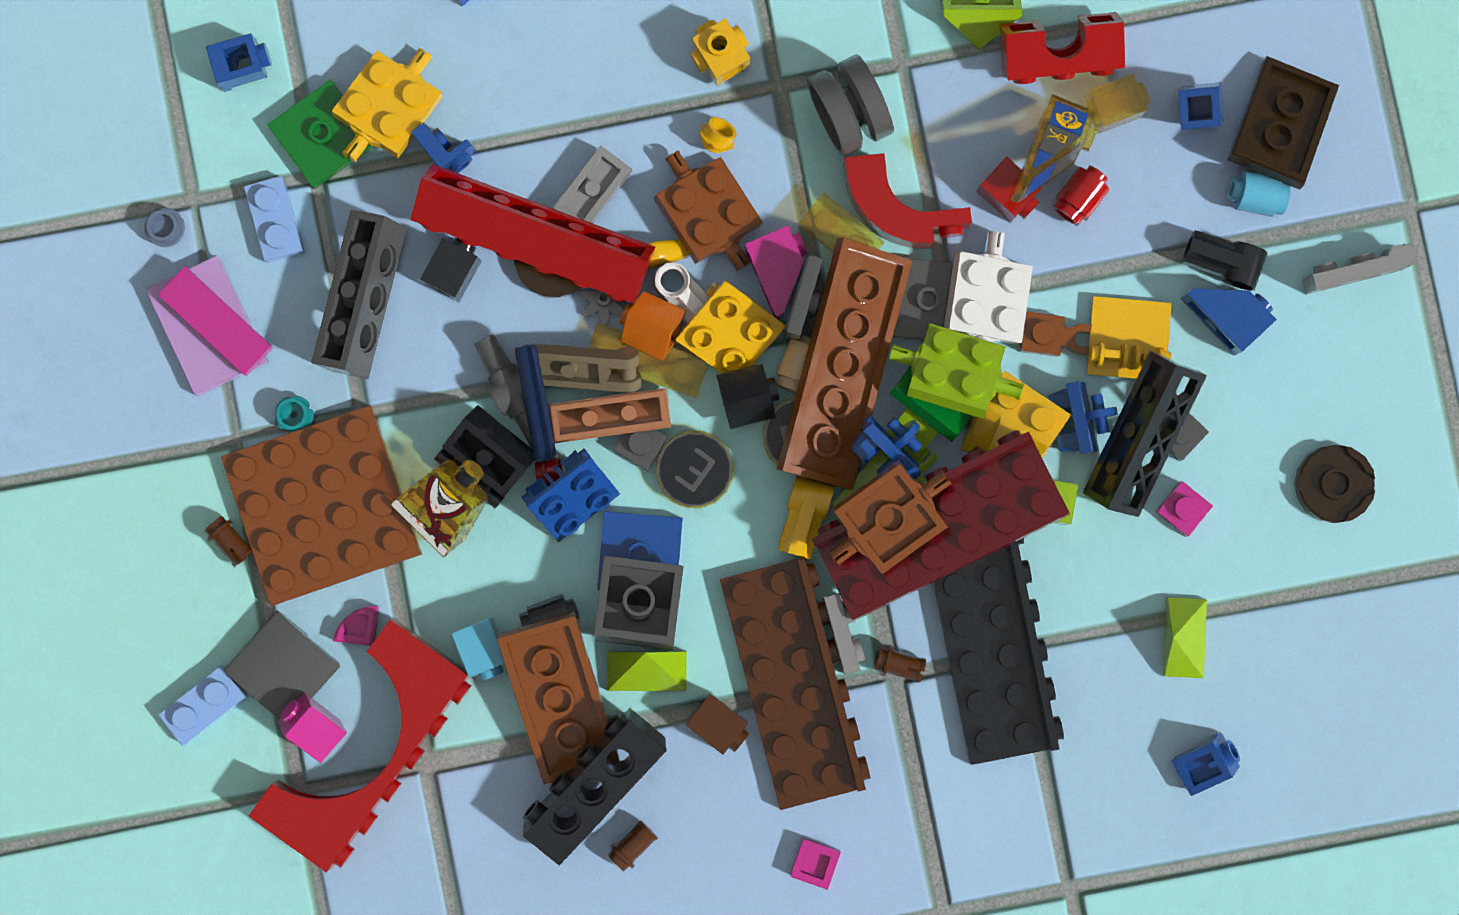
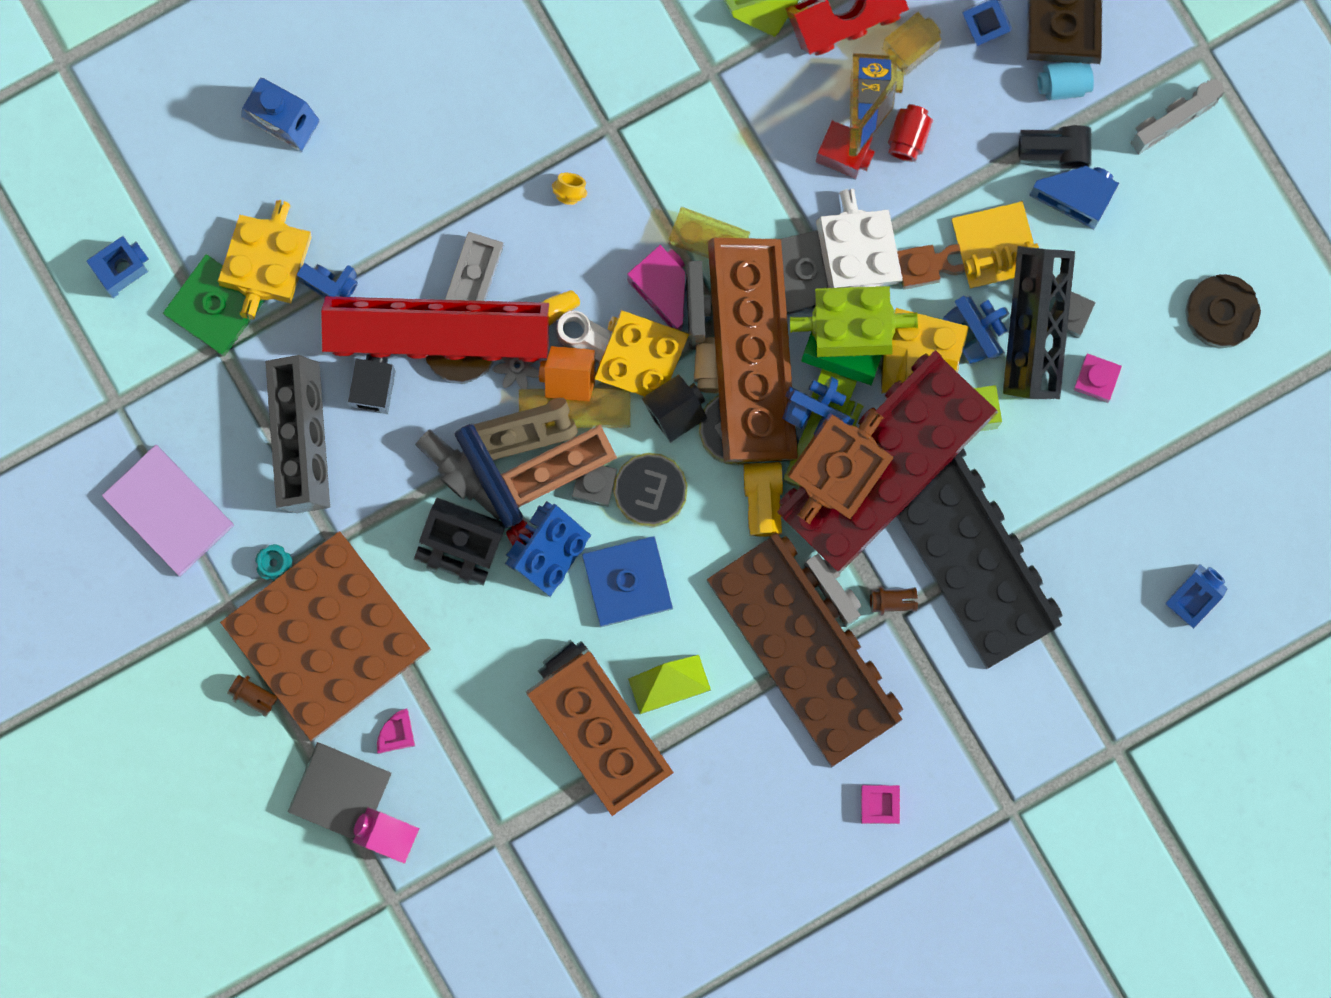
camera: 20 degrees left, 5 degrees down
sand blue plate [144,208,185,247] -> none
dark pink tile [158,266,274,376] -> none
light blue plate [158,665,248,746] -> none
light blue plate [244,176,305,263] -> none
red arch [249,619,472,873] -> none
torso [390,460,488,558] -> none
medium azure brick [451,618,505,682] -> none
black brick [523,708,667,866] -> none
dark grey slope [594,556,684,650] -> none
reddish brown pin [607,820,658,872] -> none
dark orange plate [653,150,763,271] -> none
reddish brown brick [686,692,749,755] -> none
yellow brick [690,18,750,86] -> none
dark grey wheel [806,54,894,157] -> none
red arch [843,153,972,249] -> none
lime slope [1163,597,1207,678] -> none

